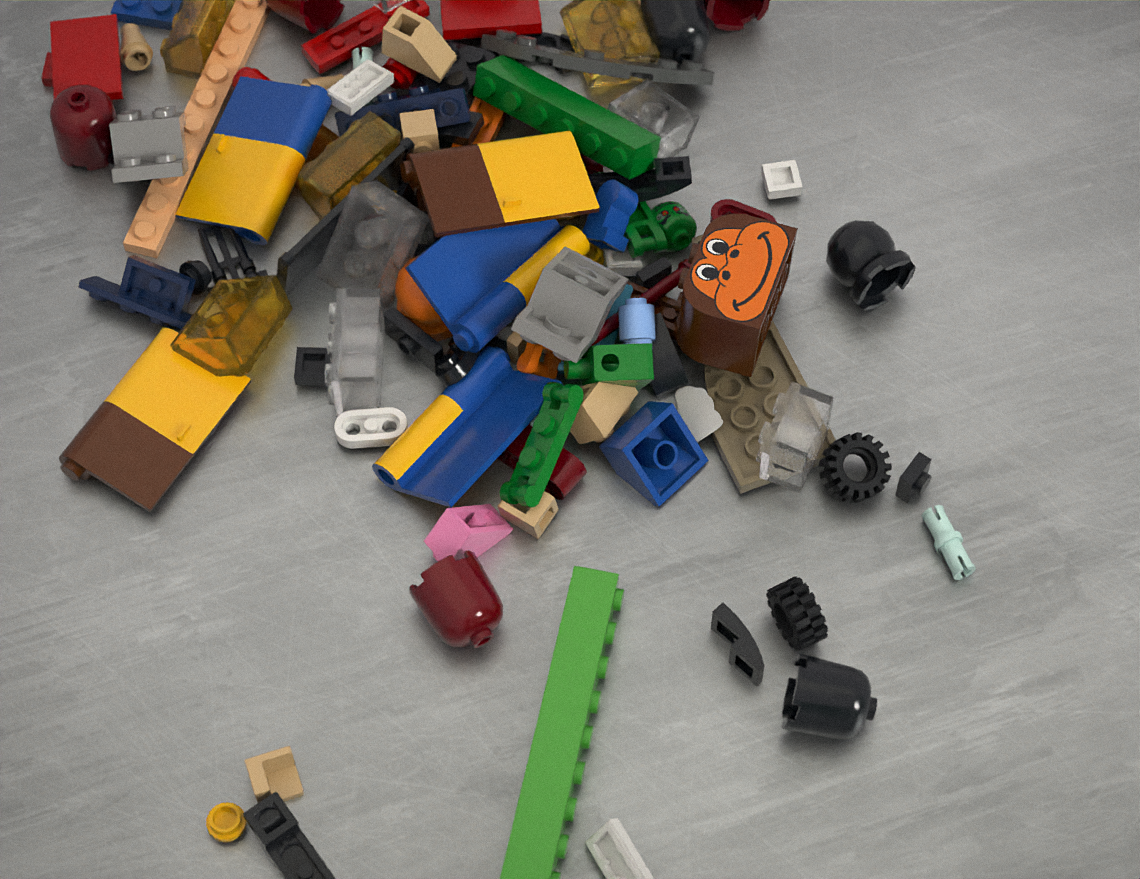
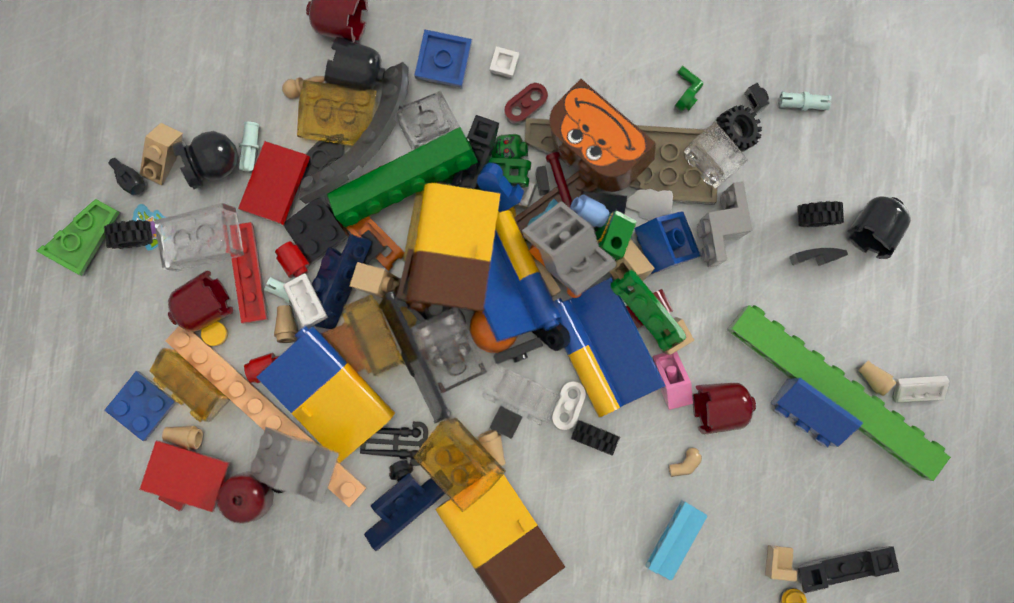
camera: 75 degrees left, 25 degrees up
tan slope [382,6,457,83] -> none
black tile [826,220,916,311] -> none
none -> yellow tile [201,322,228,346]
none -> blue plate [414,29,472,88]
none -> tan cone [478,429,506,468]
none -> black tyre [571,420,620,456]
none -> medium azure panel [645,500,707,580]
none -> tan arm [669,448,702,477]
none -> green plate [674,65,703,112]
none -> light grey bracket [697,181,752,268]
none -> blue slope [771,378,863,448]
none -> tan cone [858,360,897,396]

